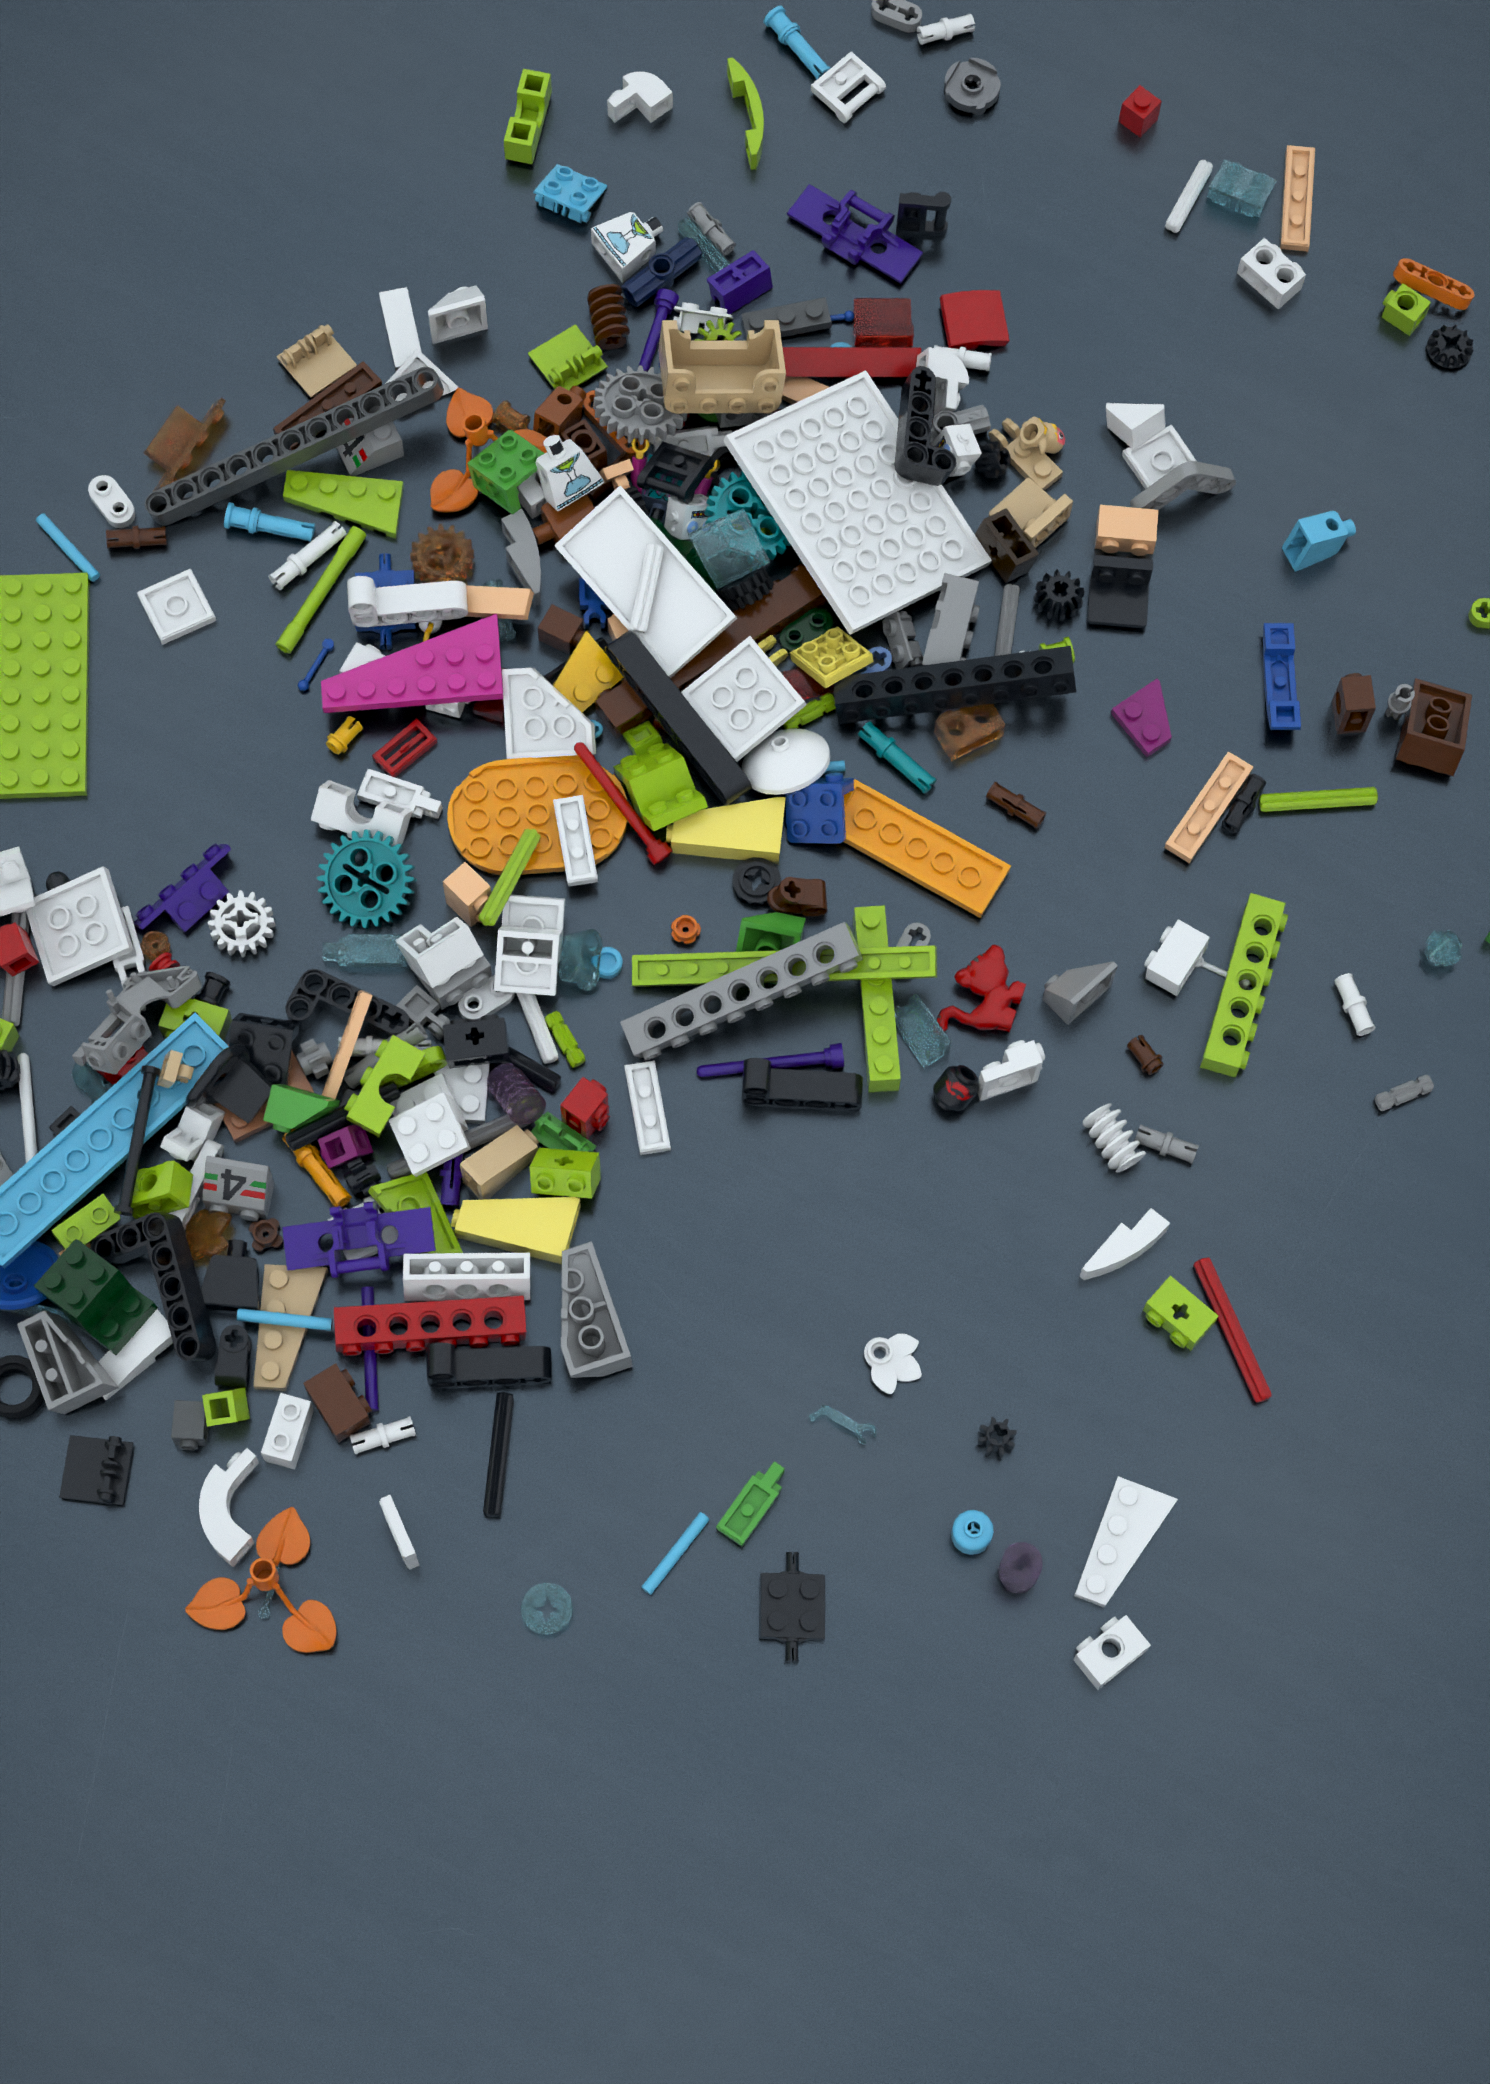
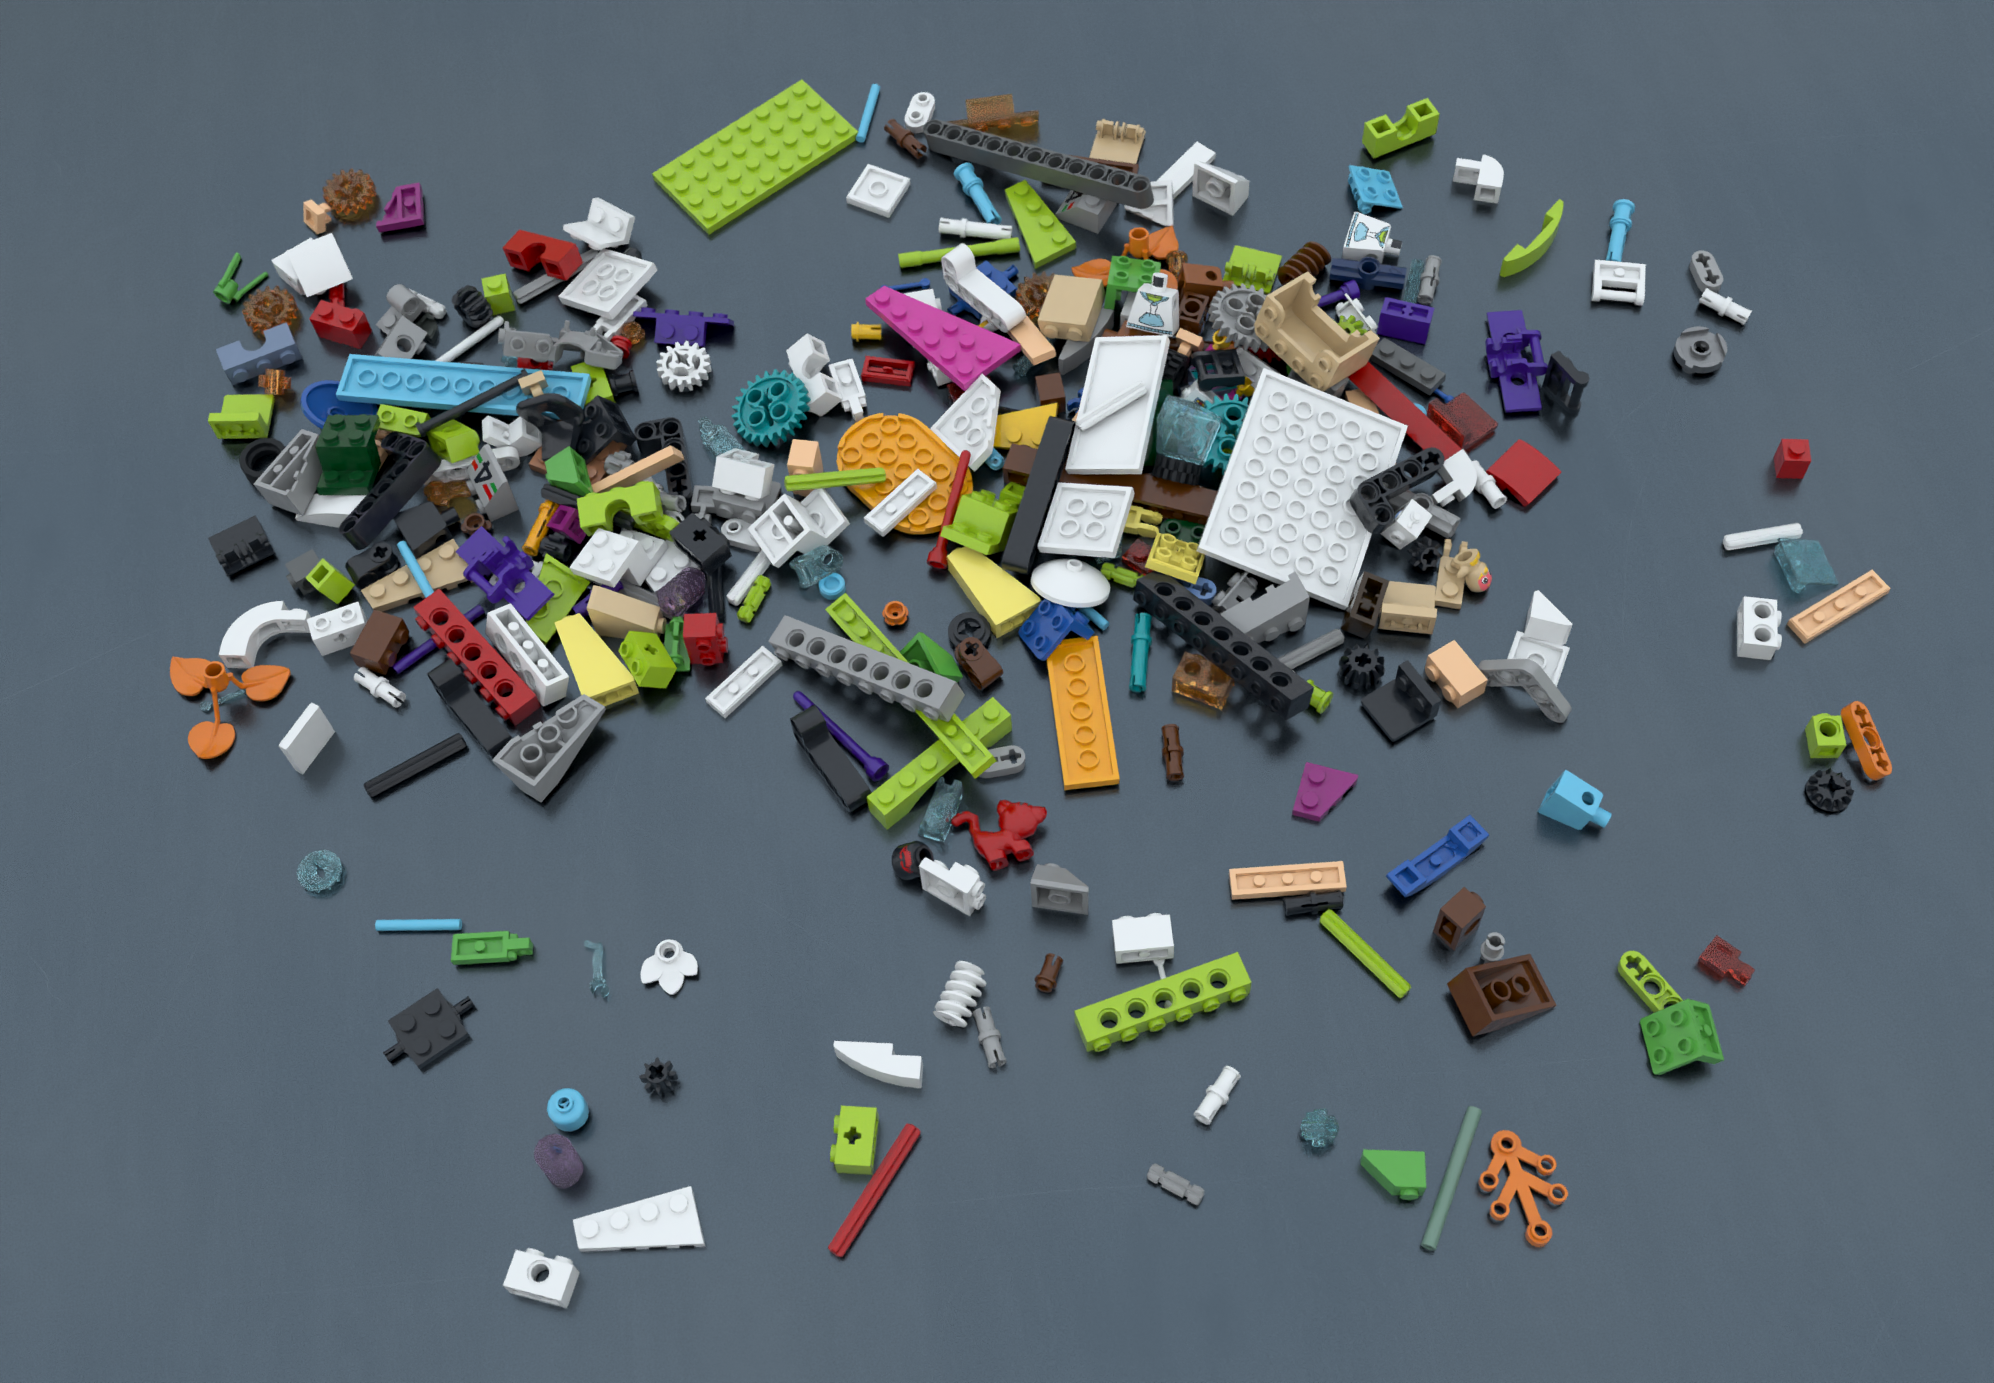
camera: 60 degrees right, 10 degrees down
none -> tan brick [1038,275,1106,342]

